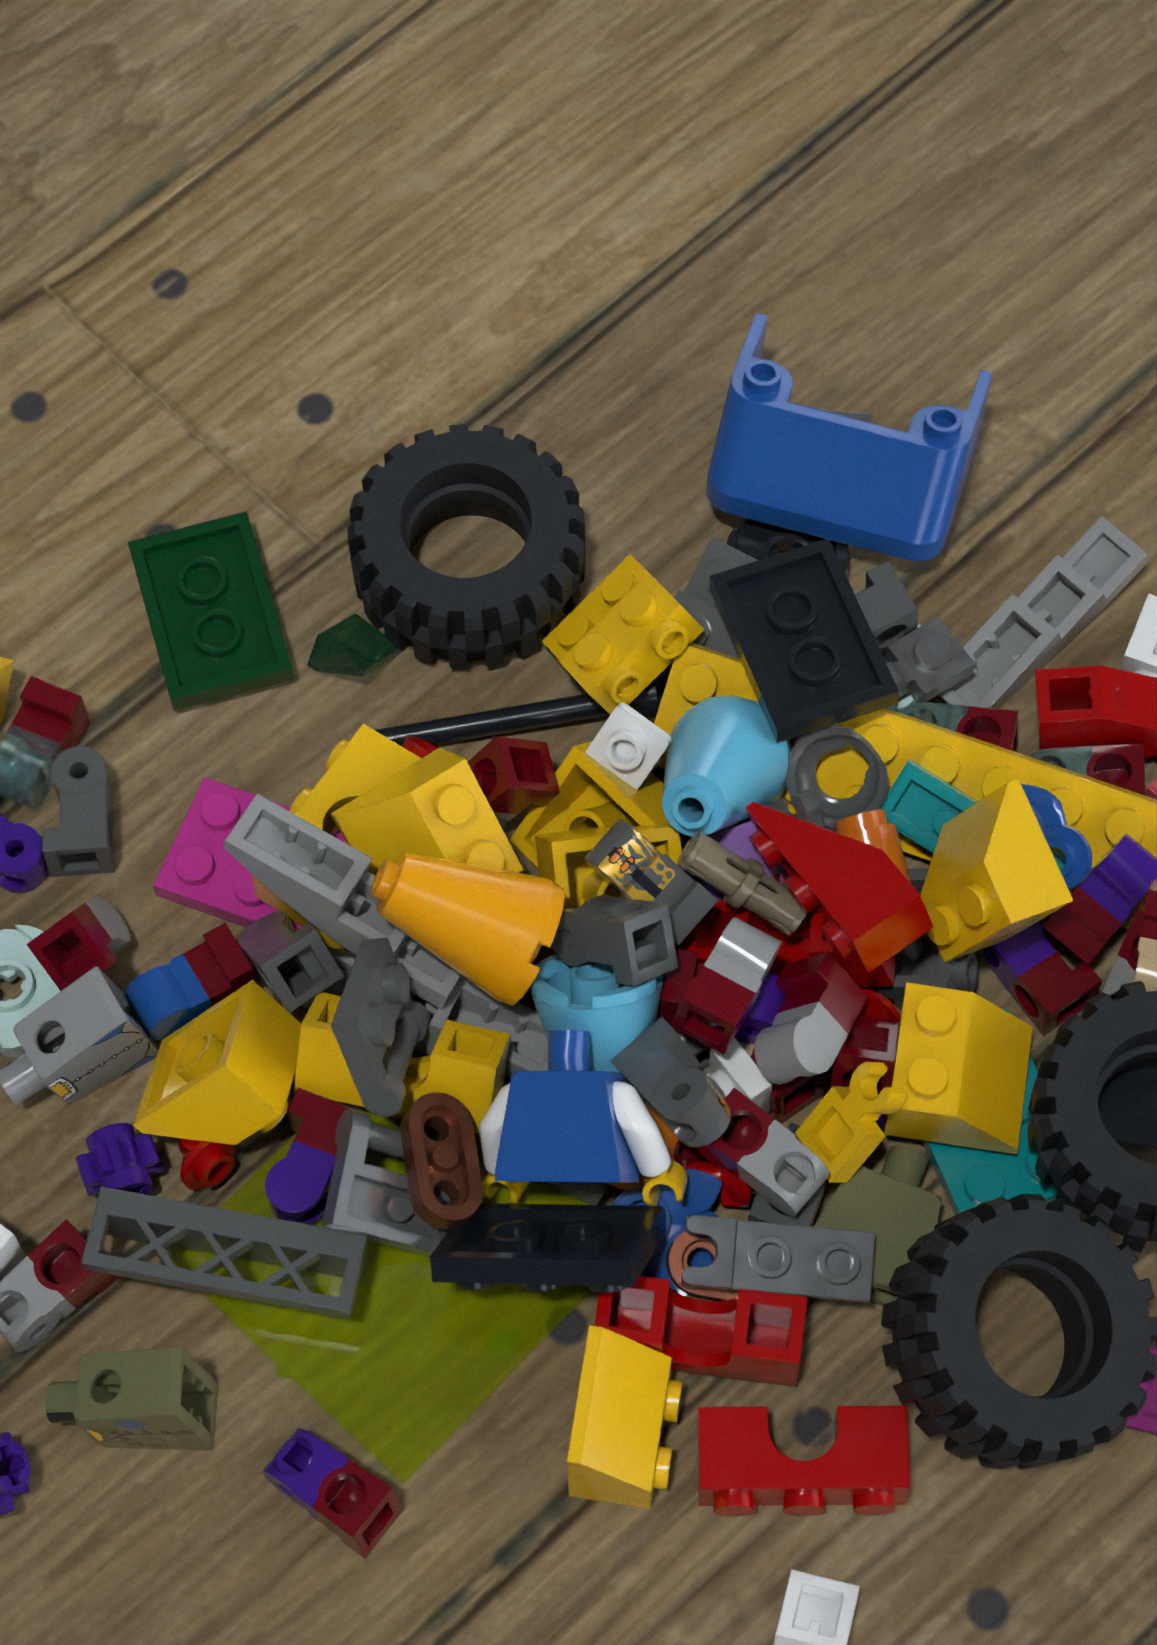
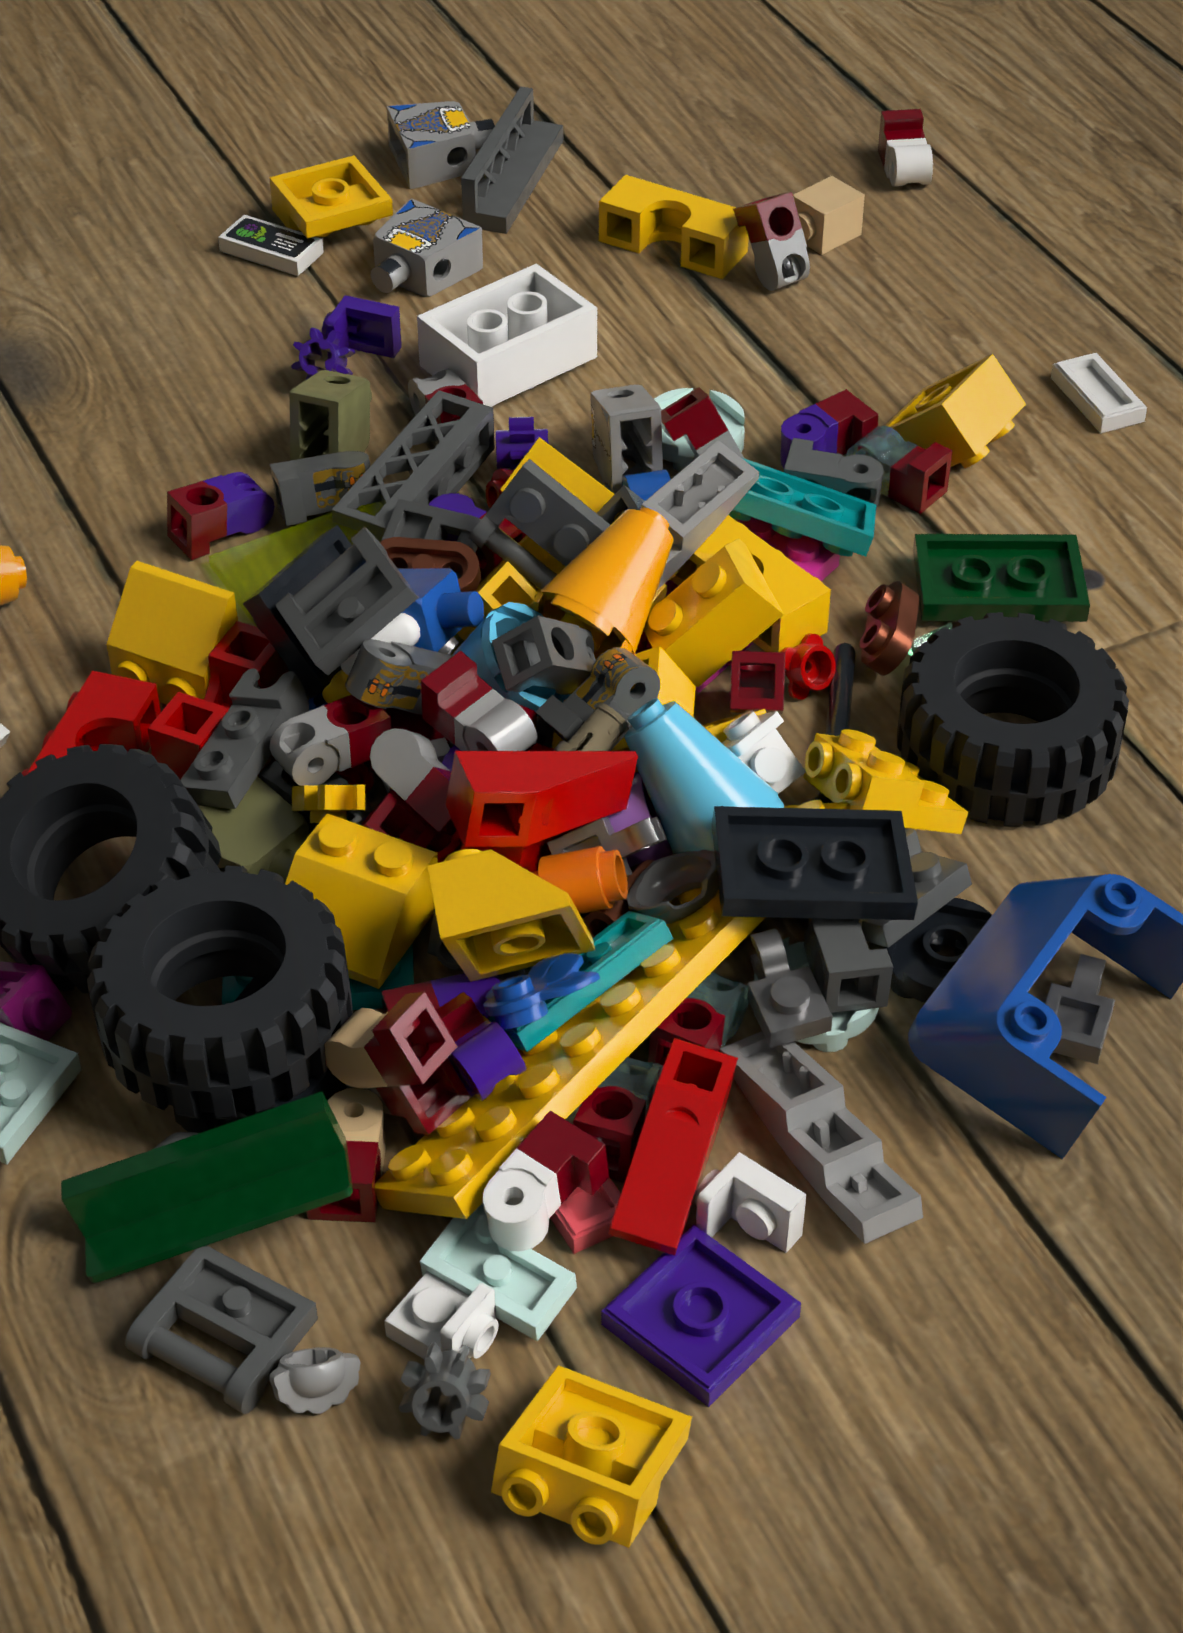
camera: 105 degrees right, 20 degrees down
none -> dark grey leg [270,451,370,526]
none -> dark grey plate [275,527,419,675]
none -> teal plate [729,457,877,557]
none -> copper plate [859,581,919,676]

